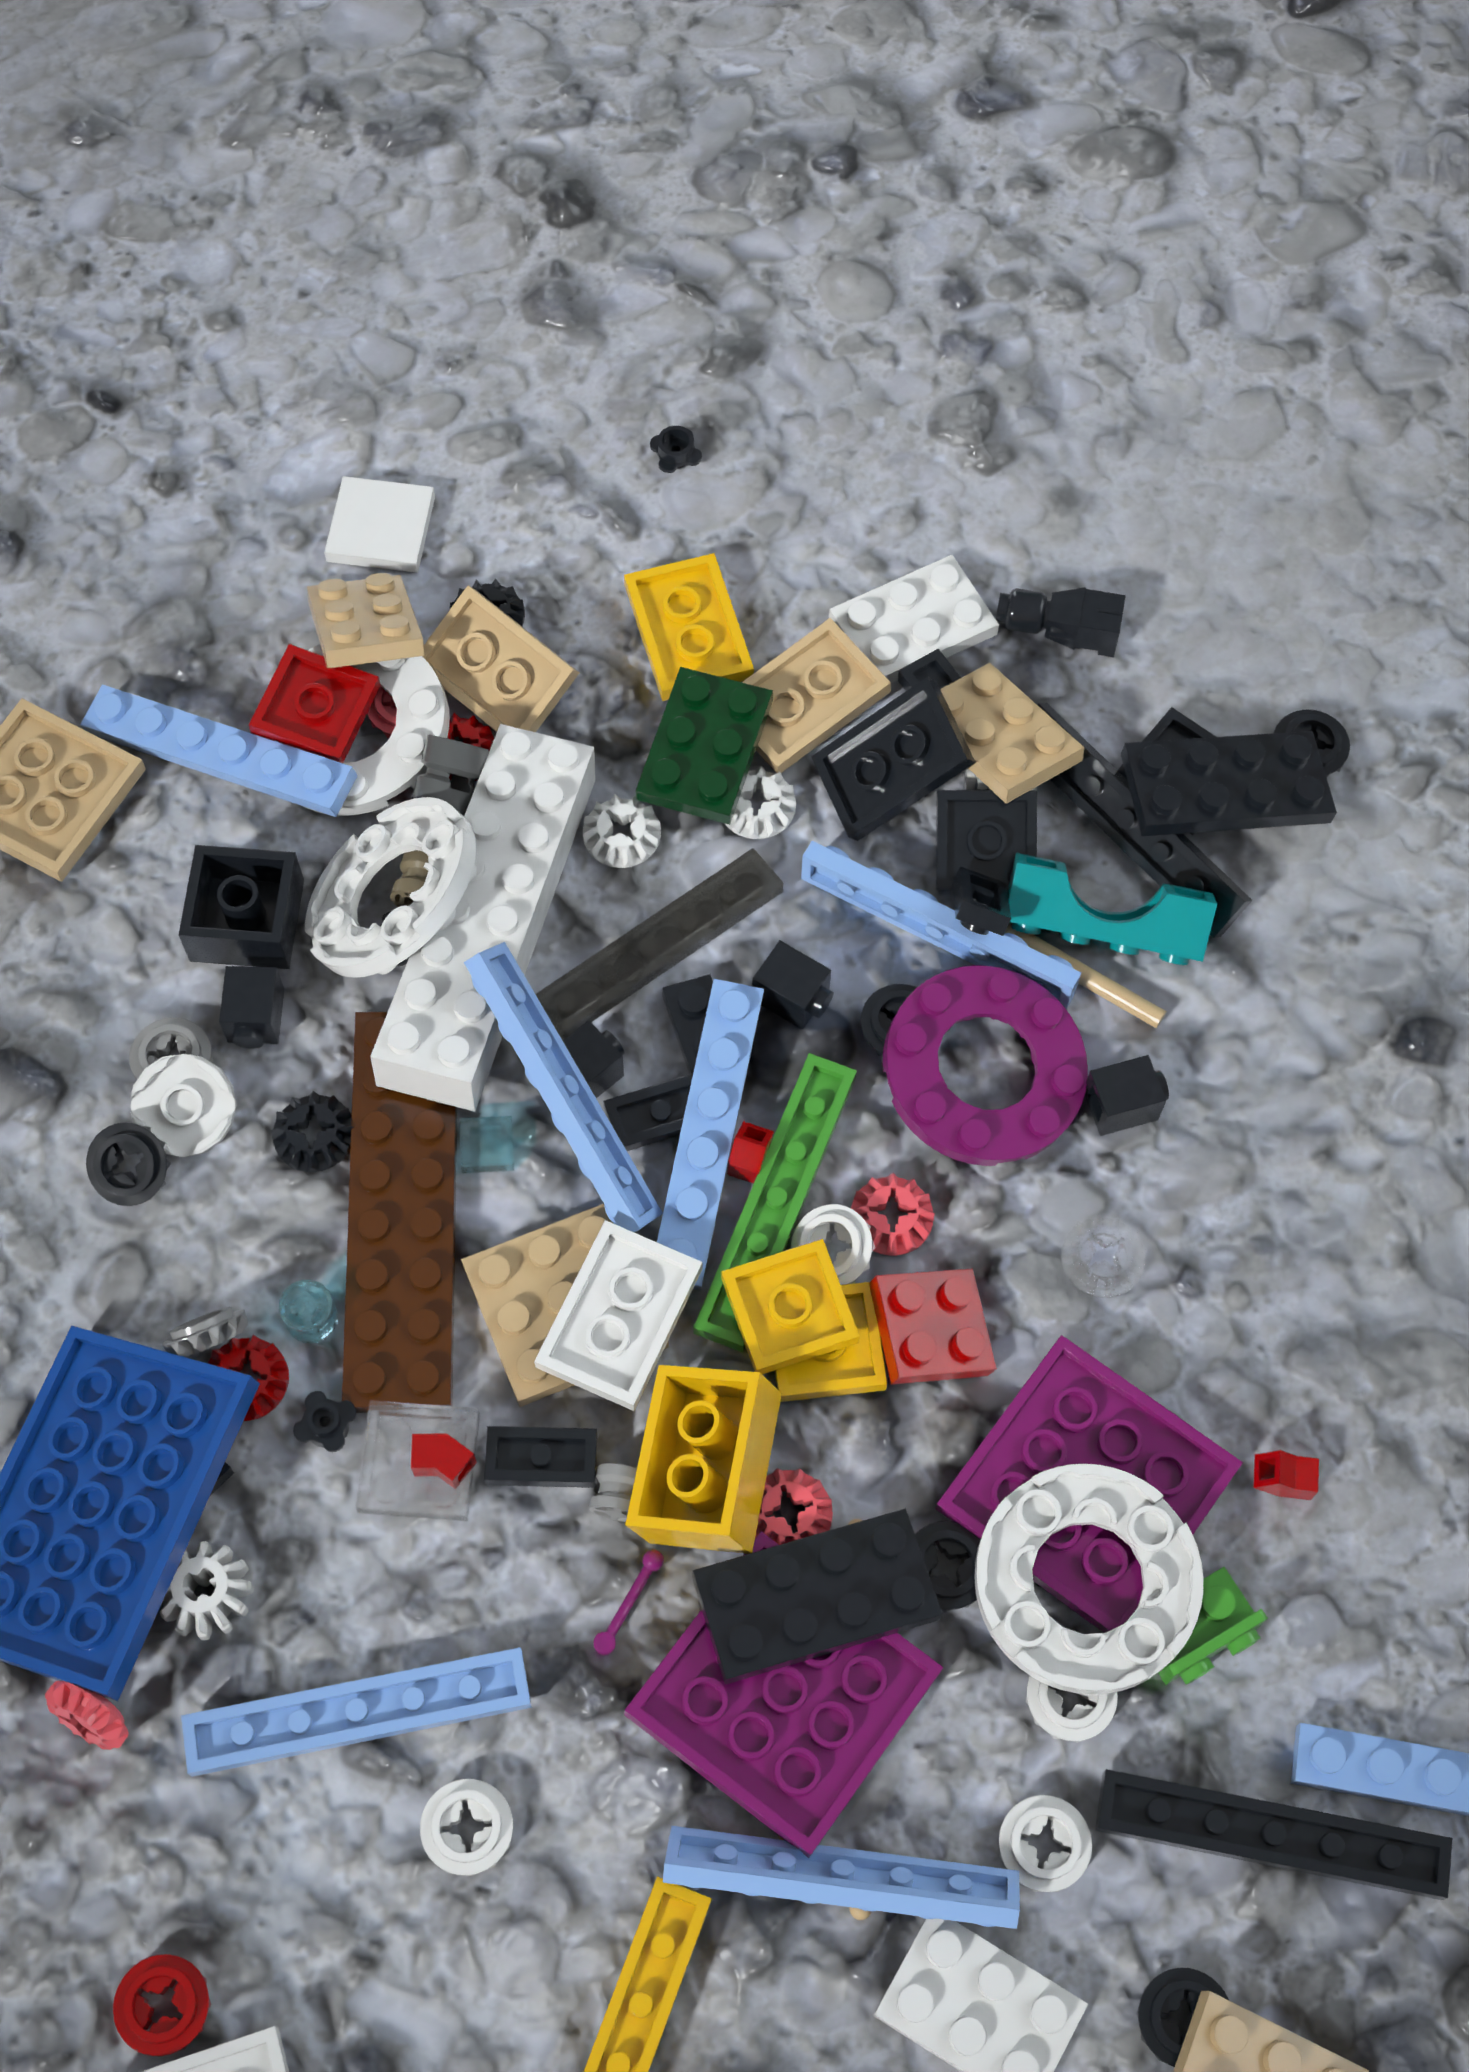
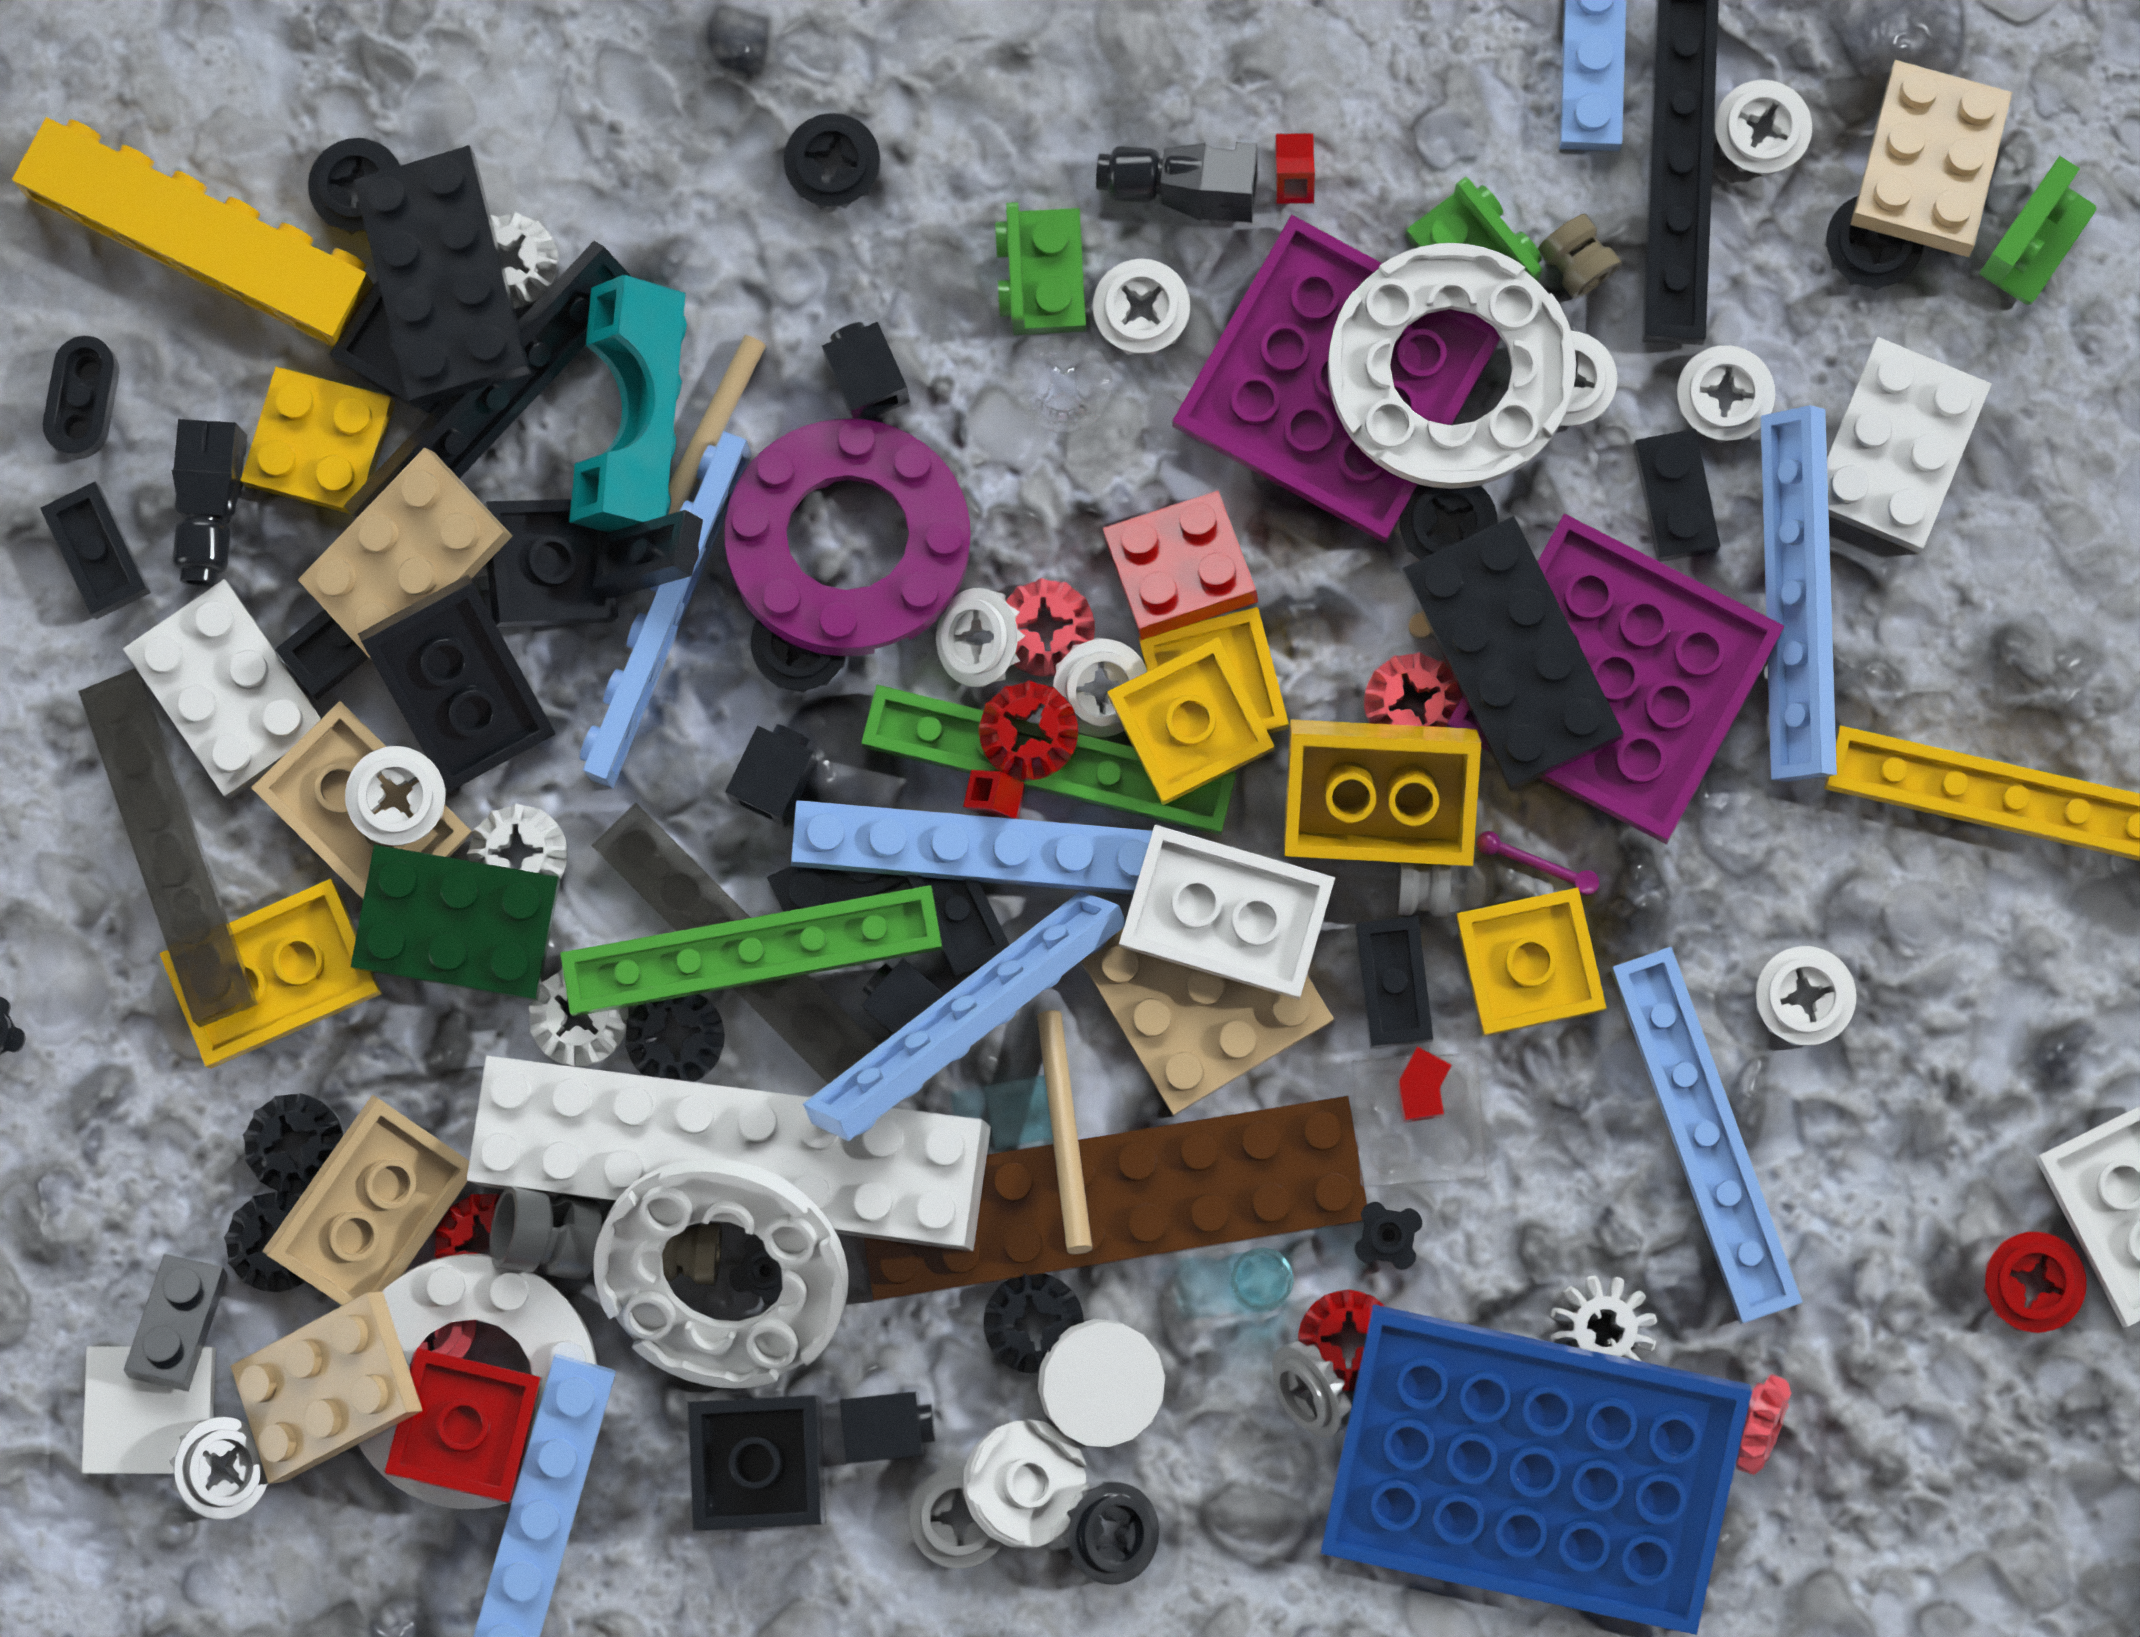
camera: 90 degrees left, 15 degrees up
none -> yellow brick [11,117,374,347]
none -> black plate [40,481,151,620]
none -> black plate [43,336,120,459]
none -> clear smoke plate [78,668,258,1028]
none -> plate [123,1254,228,1392]
none -> gear [169,1417,268,1519]
none -> yellow plate [240,366,395,515]
none -> black gear [243,1093,343,1193]
none -> white gear [345,746,446,846]
none -> white gear [491,212,558,308]
none -> bright green plate [560,885,943,1017]
none -> black gear [625,994,725,1082]
none -> black gear [784,113,880,209]
none -> white gear [936,588,1025,687]
none -> red gear [979,680,1078,781]
none -> bright green bracket [995,202,1086,335]
none -> tan bar [1037,1010,1092,1254]
none -> white tile [1038,1319,1165,1447]
none -> white gear [1093,259,1190,355]
none -> black piece [1096,142,1258,223]
none -> yellow plate [1455,887,1607,1037]
none -> dark tan wheel [1538,214,1622,299]
none -> black plate [1633,428,1721,562]
none -> white gear [1714,80,1812,177]

